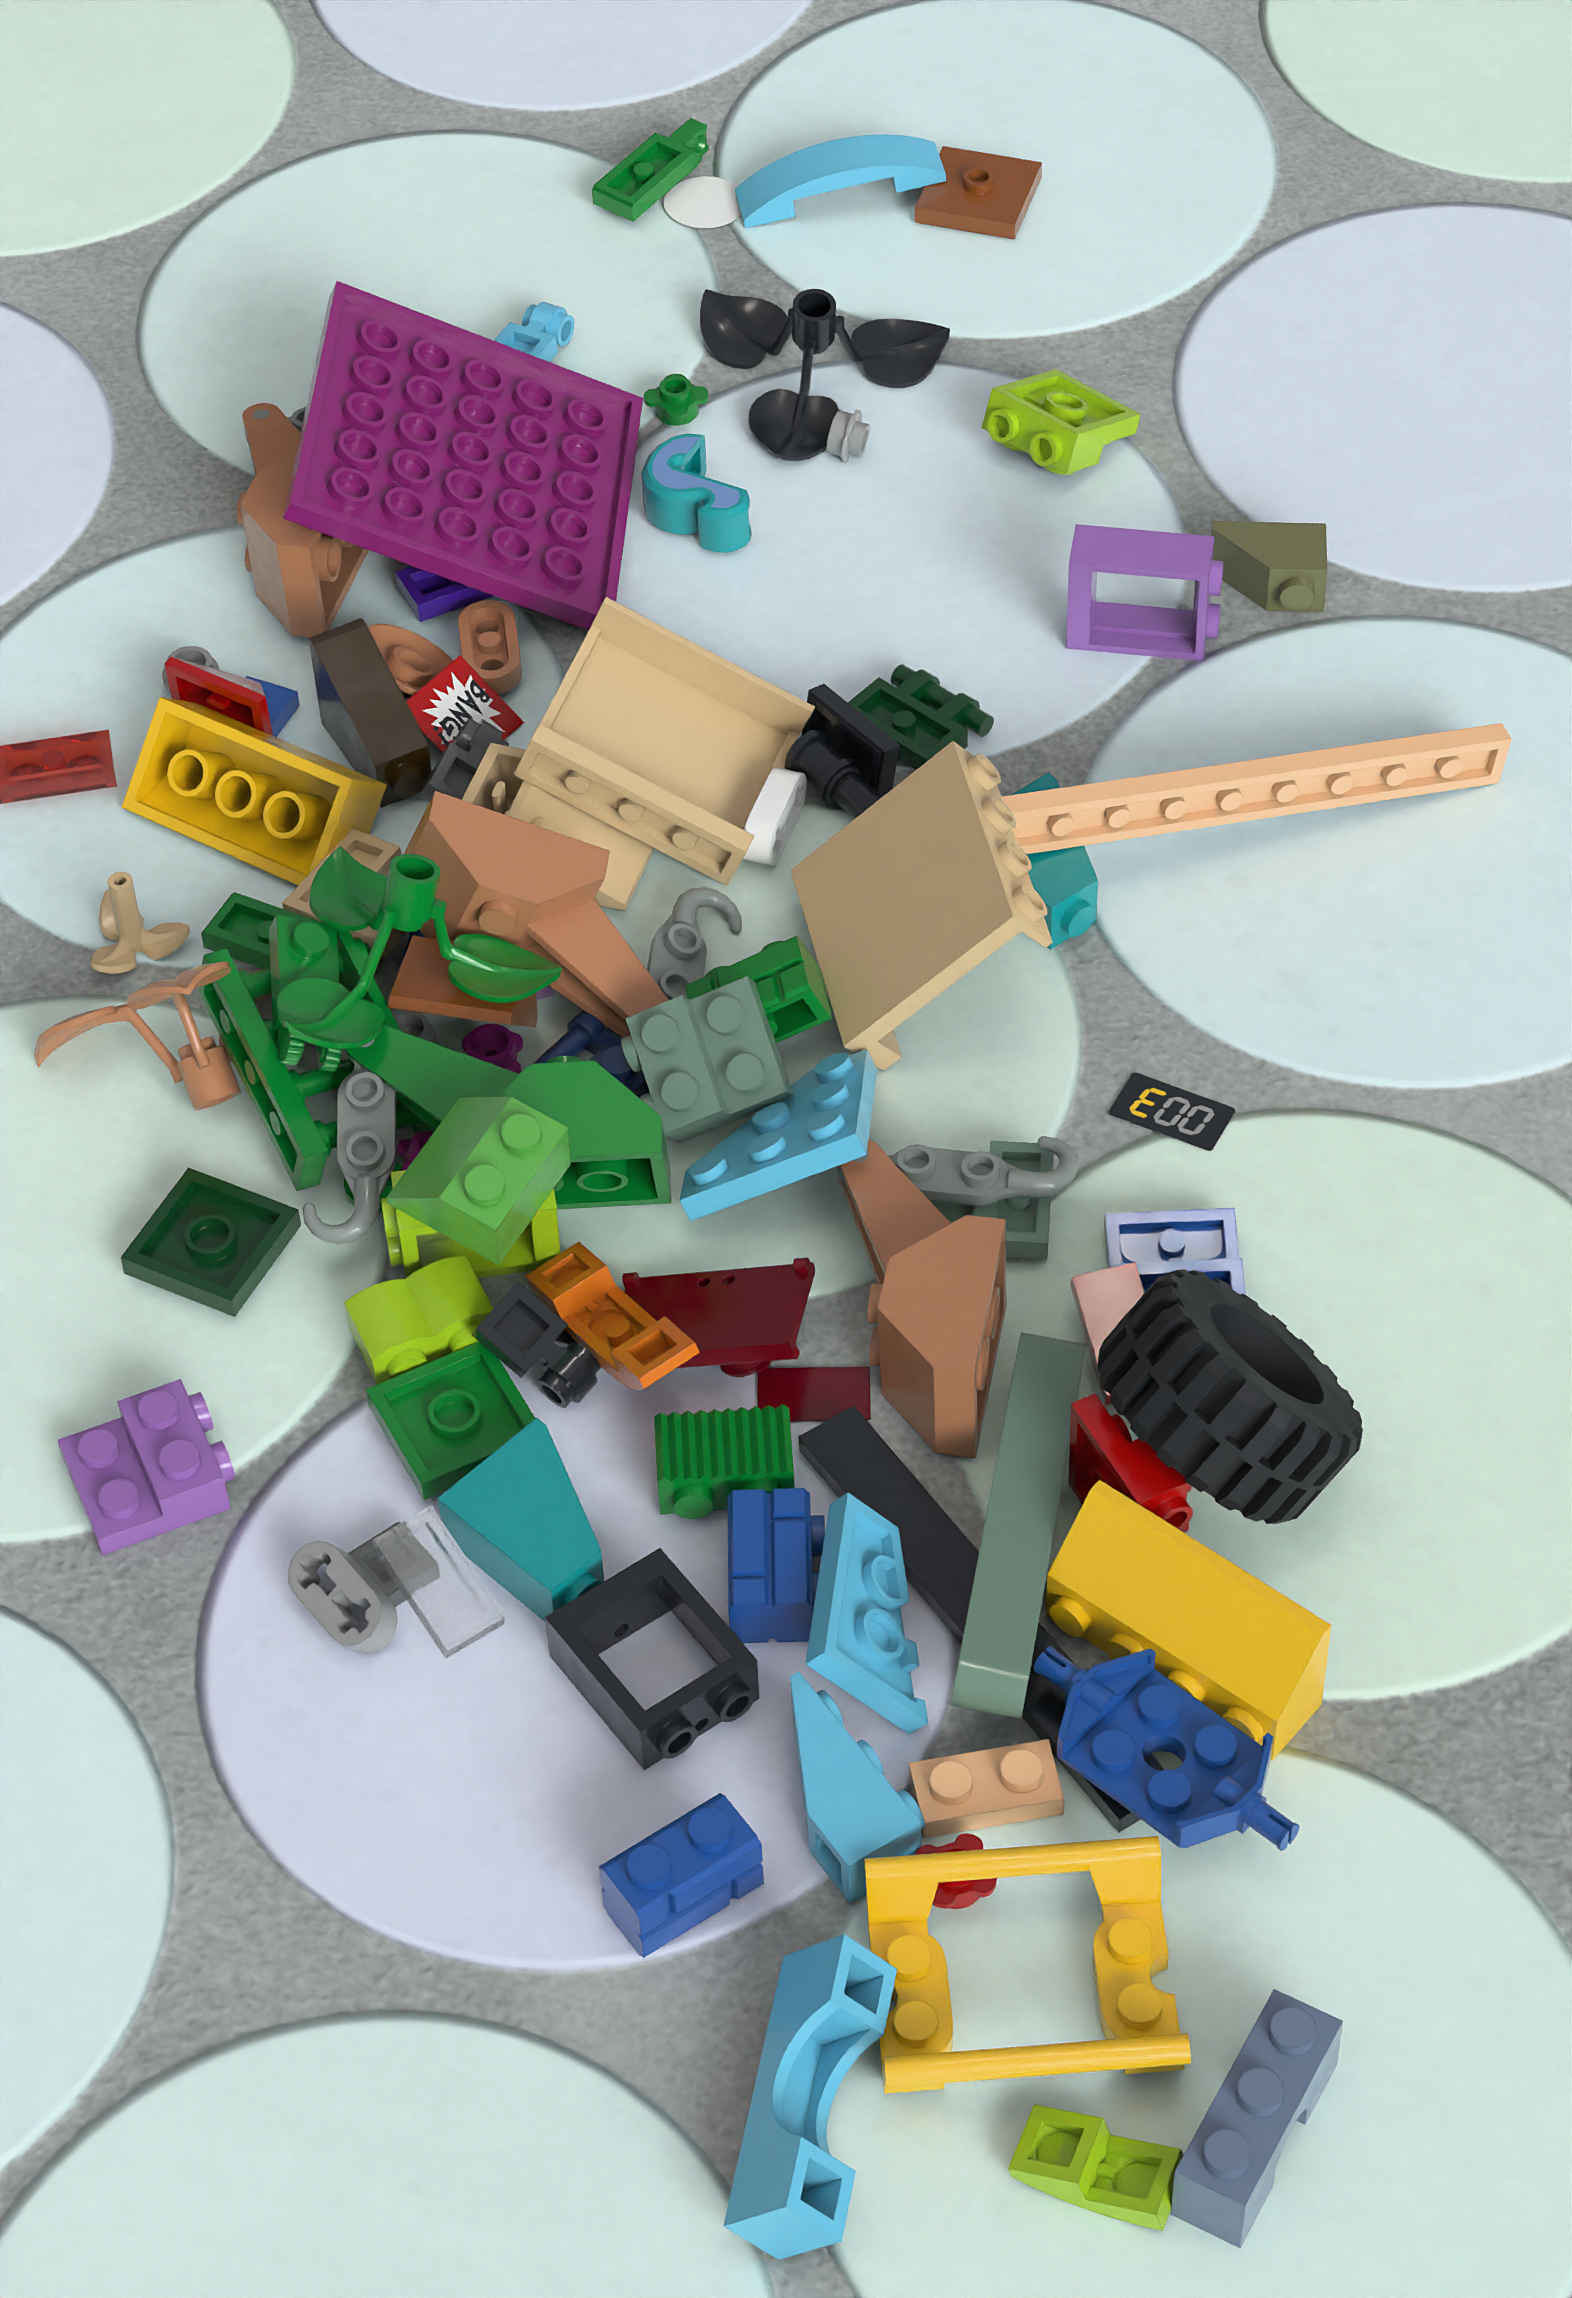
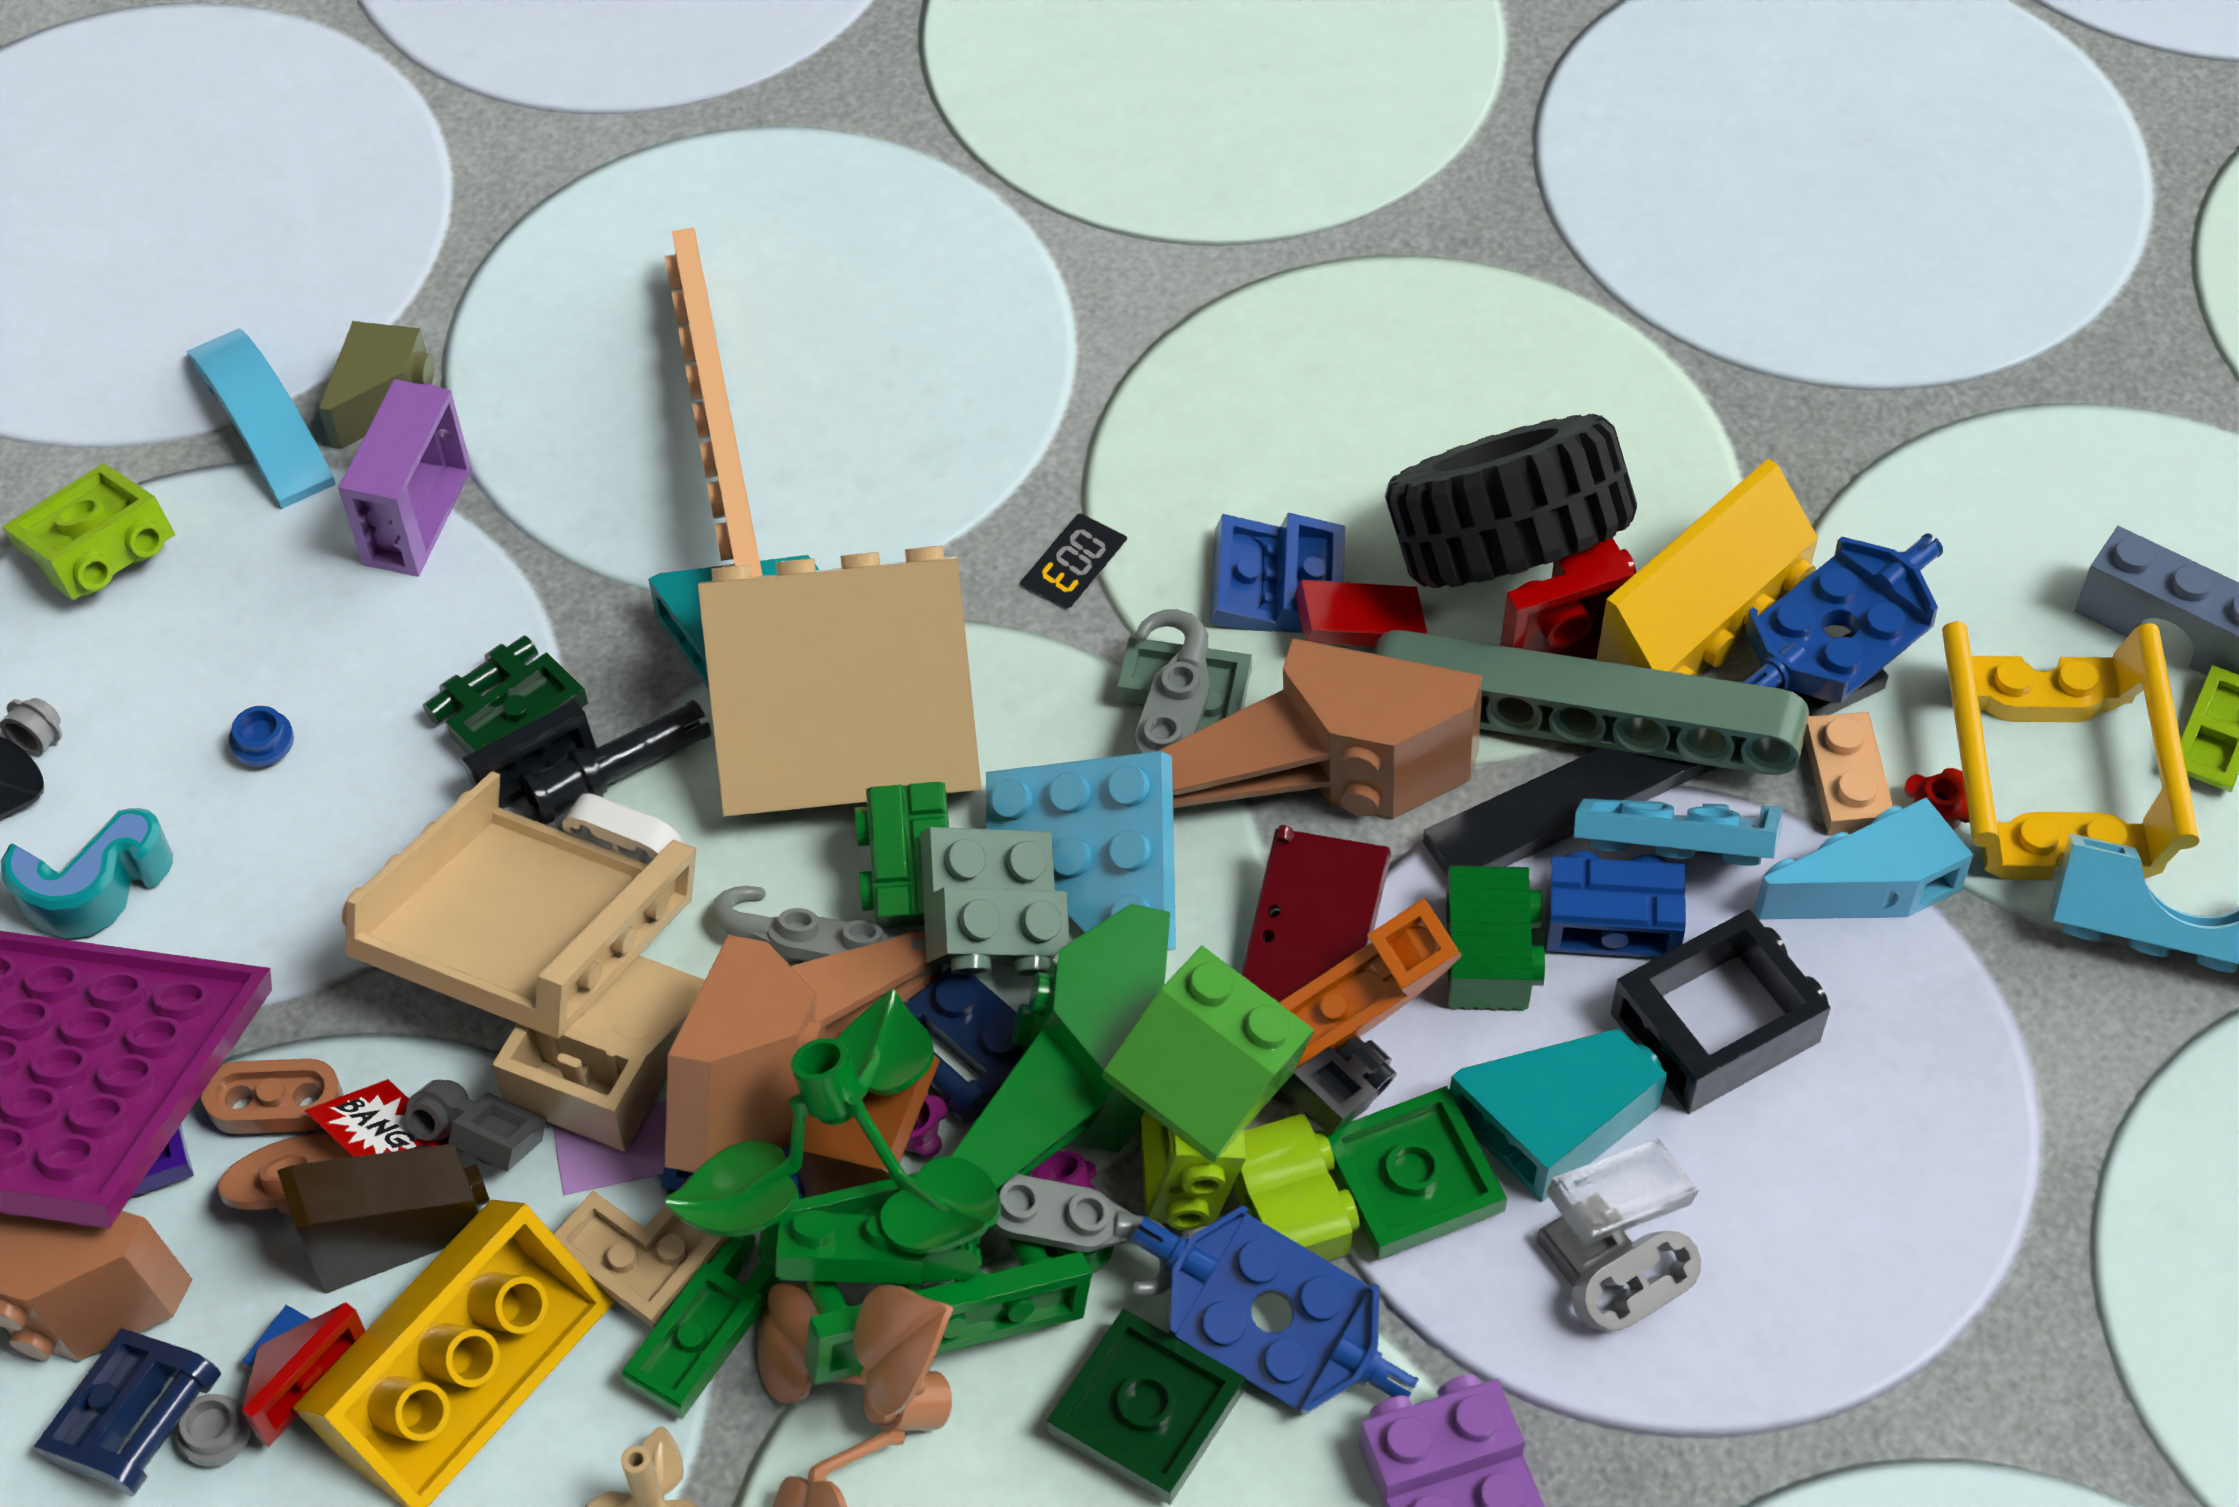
camera: 85 degrees left, 5 degrees up
blue brick [599,1793,764,1958] -> none
dark red sticker [758,1366,871,1421] -> none
none -> dark blue plate [33,1328,221,1497]
none -> medium azure slope [186,328,336,509]
none -> blue plate [229,706,294,766]
none -> blue plate [1130,1205,1419,1415]

